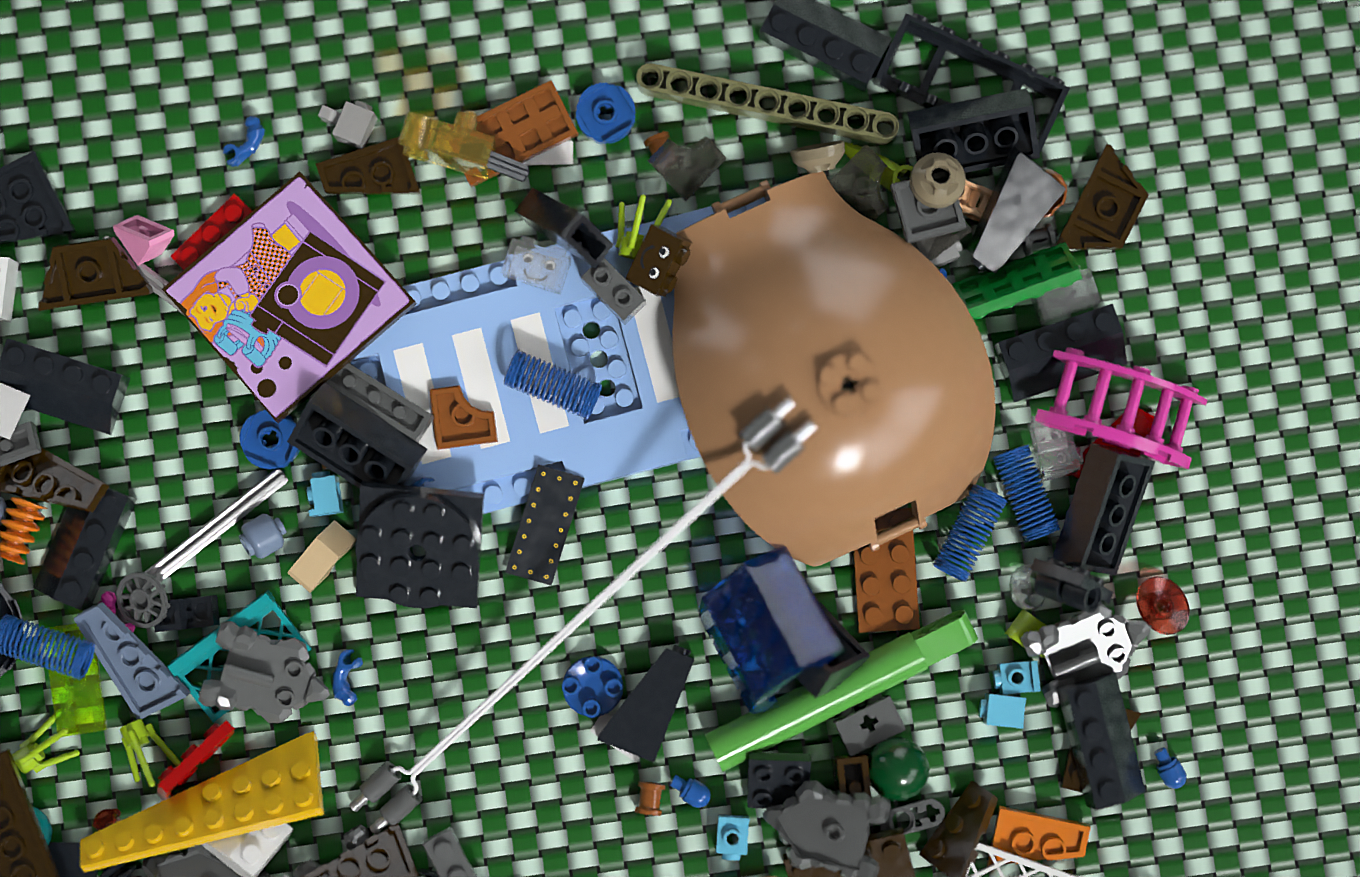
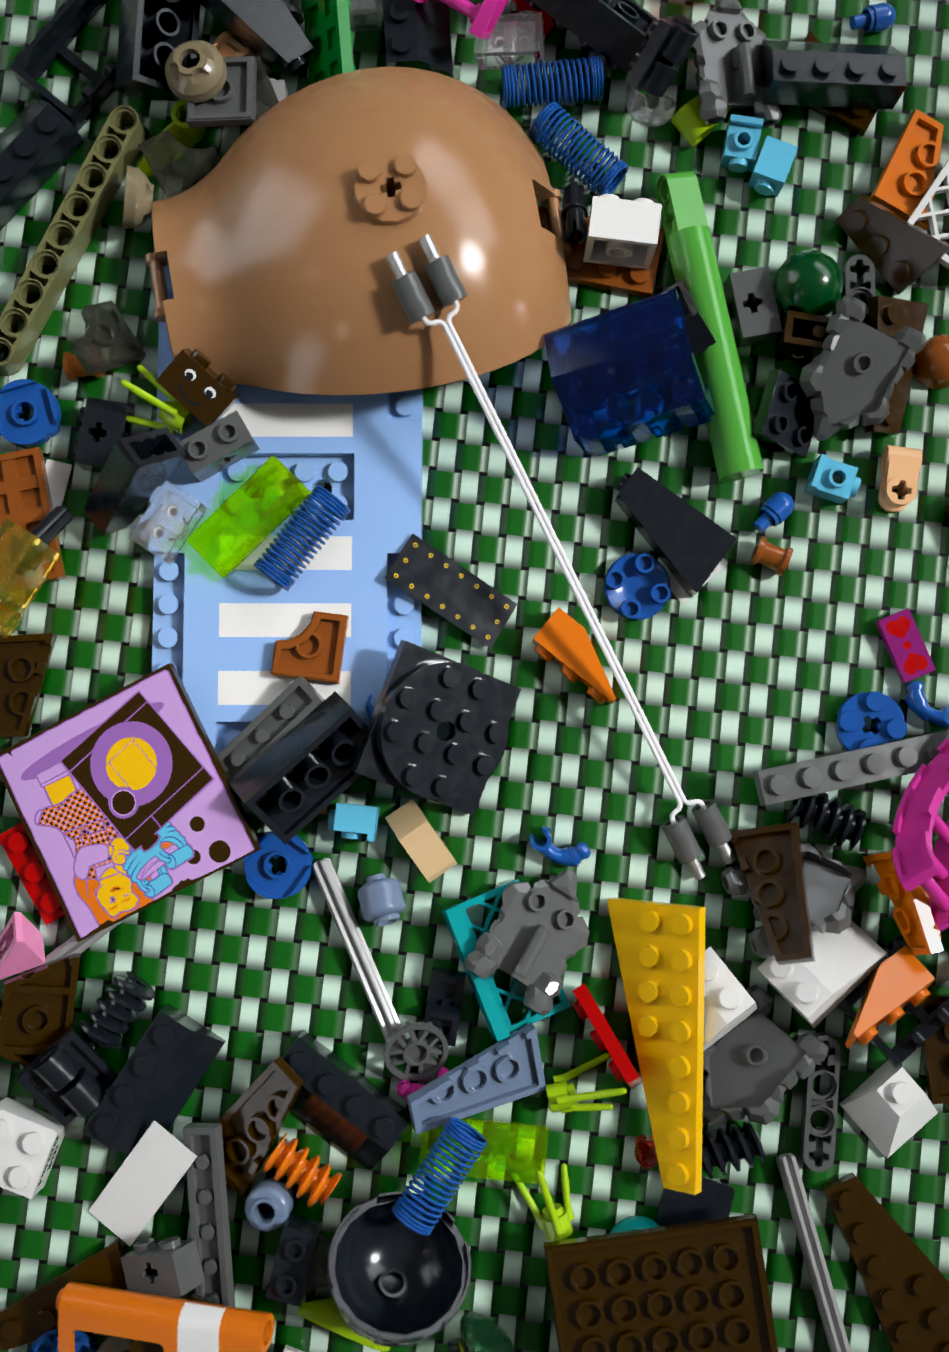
camera: 75 degrees left, 0 degrees up
none -> black plate [17,1027,118,1127]
none -> black brick [73,397,135,473]
none -> black piece [79,971,155,1049]
none -> clear neon green brick [186,455,312,579]
none -> orange slope [532,607,616,705]
none -> black axle [562,181,588,245]
none -> white brick [583,194,662,270]

